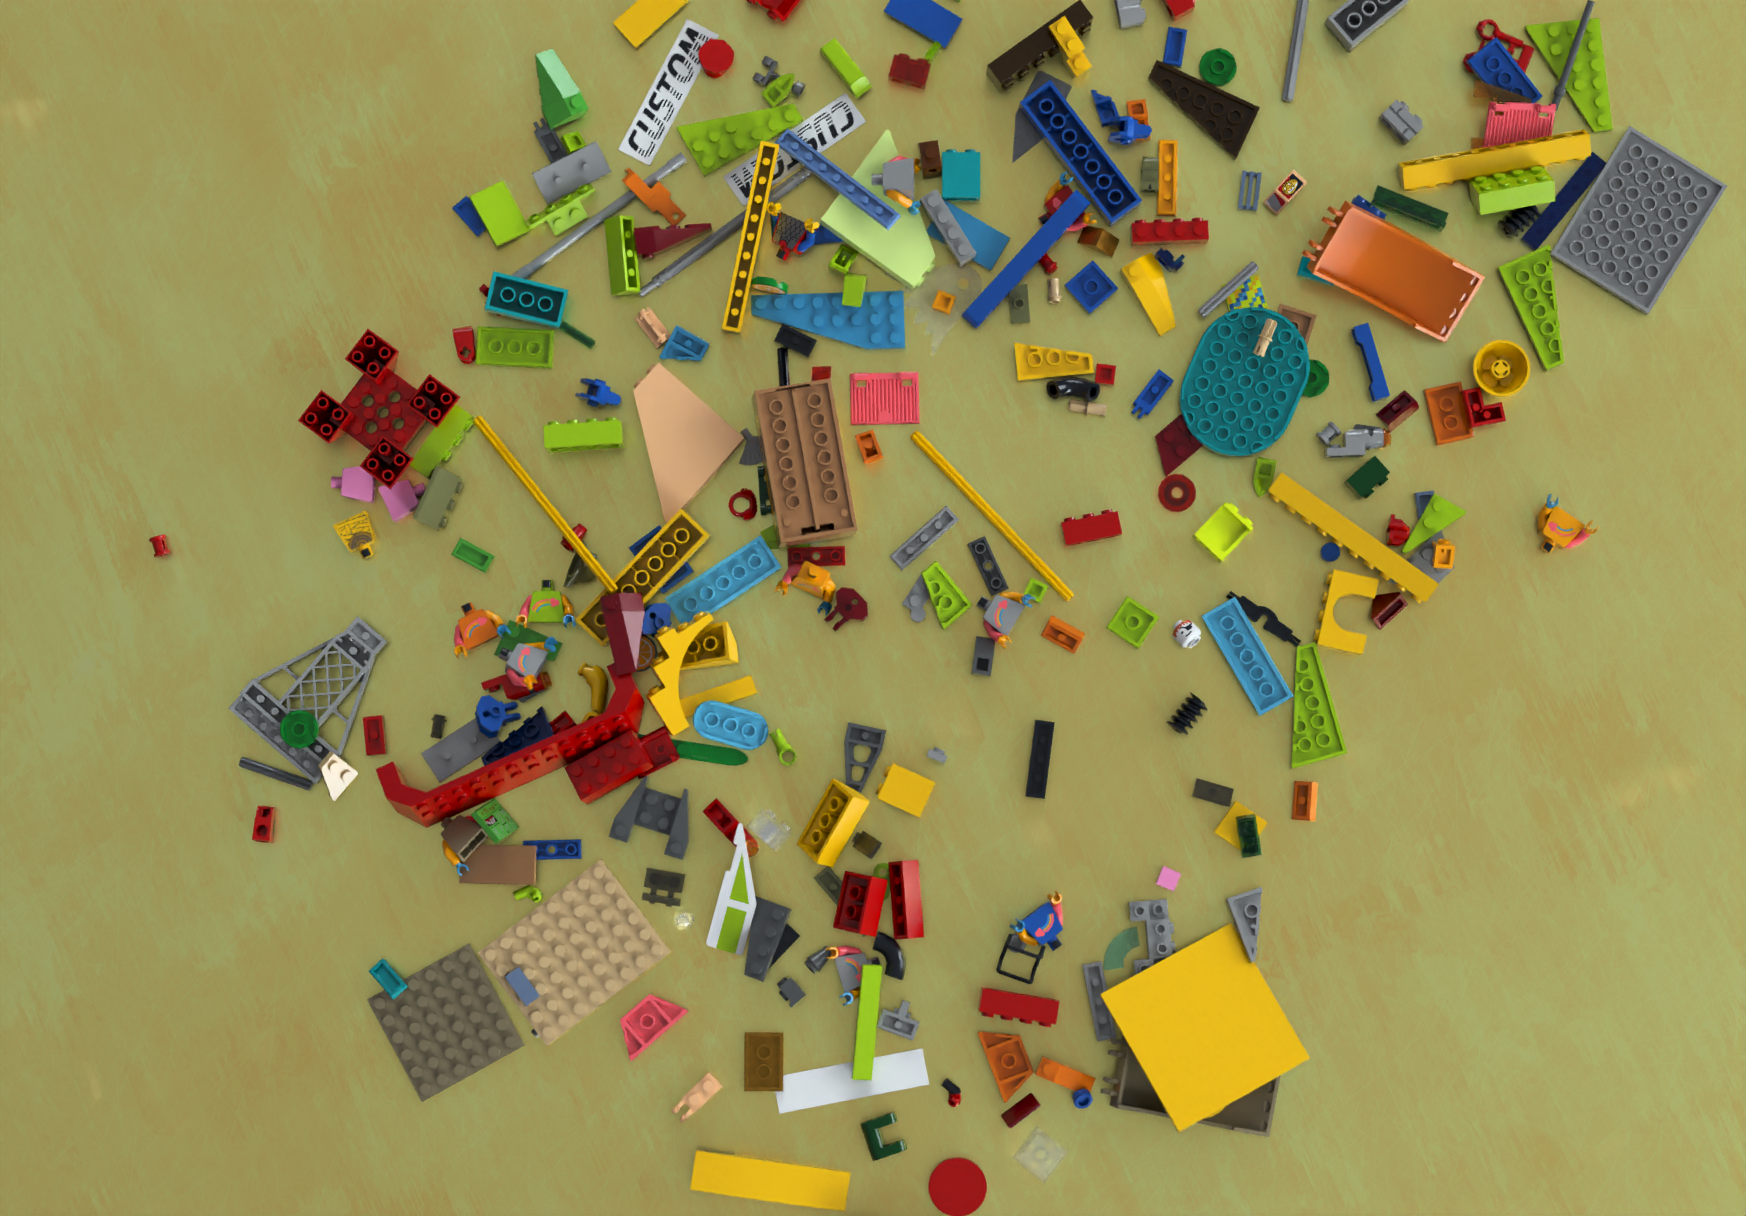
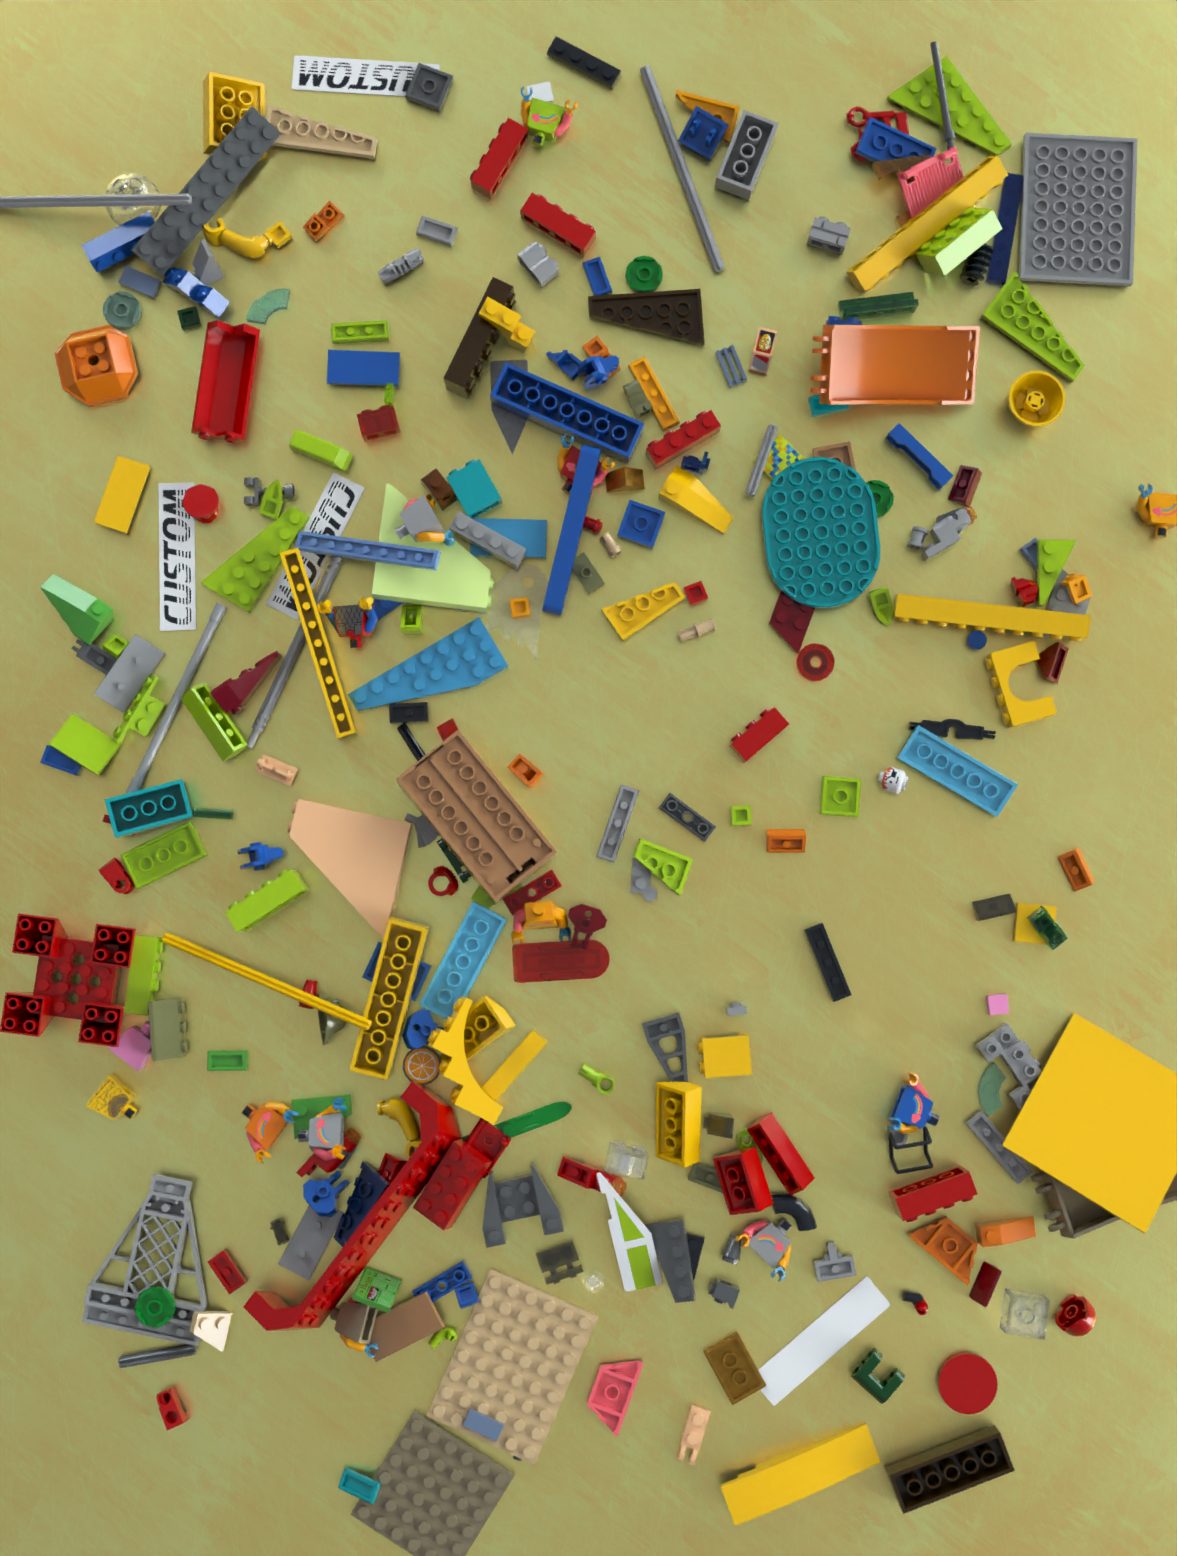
camera: 30 degrees left, 0 degrees up
bright pink torso [331,466,376,503] -> none
torso [516,580,576,628] -> none
dark red wedge [600,593,645,676] -> none
orange piece [622,168,686,225] -> none
dark azure wing [659,325,710,361] -> none
medium azure tile [693,700,768,750] -> none
green tile [750,276,789,294] -> none
lime slope [842,273,867,307] -> none
coral window [850,372,919,425] -> none
lime tile [851,964,882,1080] -> none
yellow axle [910,430,1074,601] -> none
dark grey slope [971,636,995,677] -> none
torso [976,592,1035,649] -> none
black cylinder [1046,377,1100,401] -> none
blue tile [1072,1089,1093,1109] -> none
blue hinge [1131,369,1174,419] -> none
black piece [1166,693,1208,735] -> none
neon yellow panel [1192,502,1253,562] -> none
light grey wing [1226,887,1262,963] -> none
tan axle [1252,319,1277,357] -> none
lime wing [1291,642,1347,769] -> none
dark green brick [1344,456,1390,499] -> none
orange tile [1423,381,1474,446] -> none
red brick [1460,387,1506,428] -> none
none -> blue tile [454,1282,480,1309]
none -> clear red piece [512,940,610,983]
none -> red cylinder [1055,1295,1097,1337]

